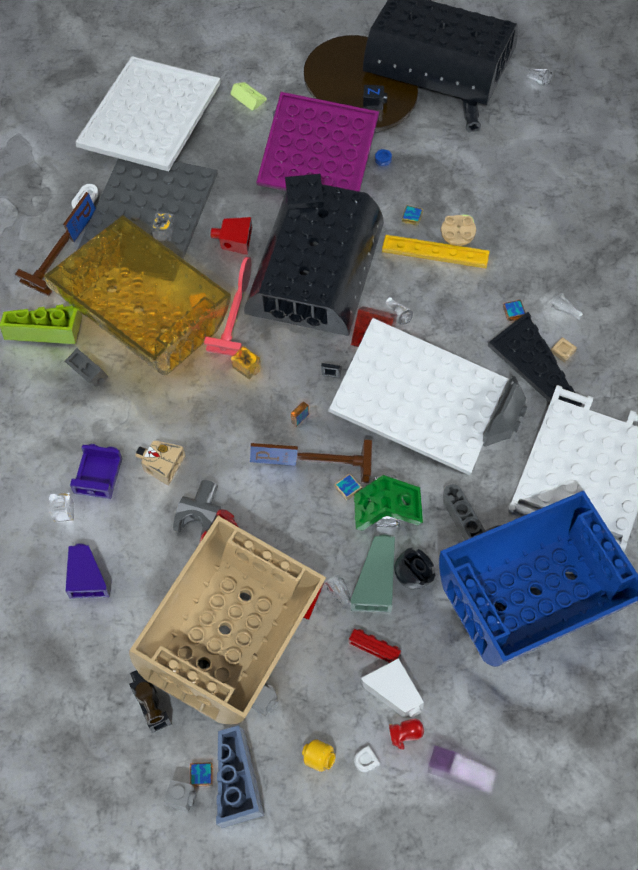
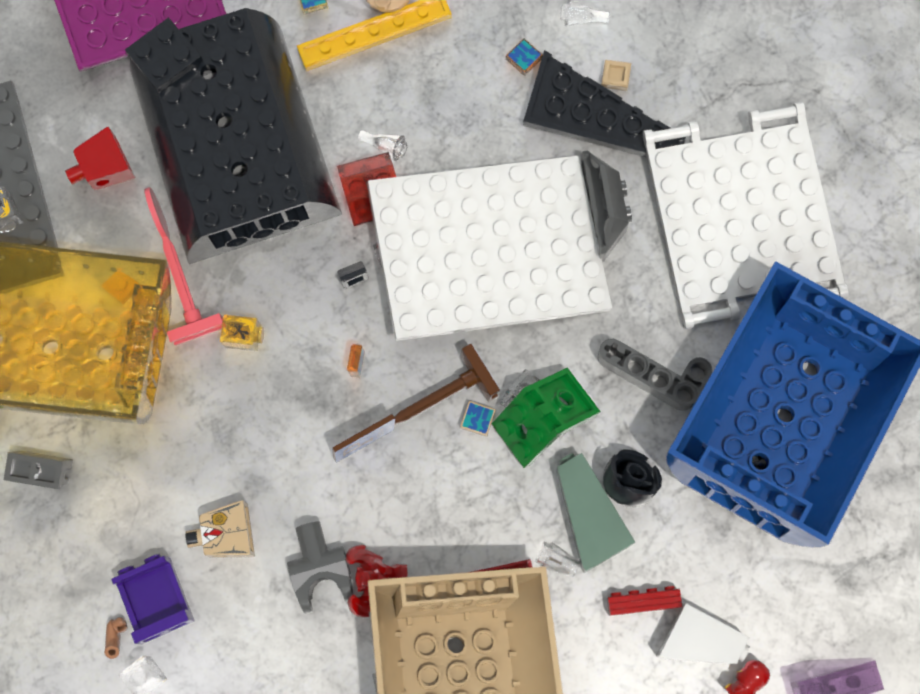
camera: 30 degrees left, 15 degrees up
none -> nougat arm [104,617,127,659]

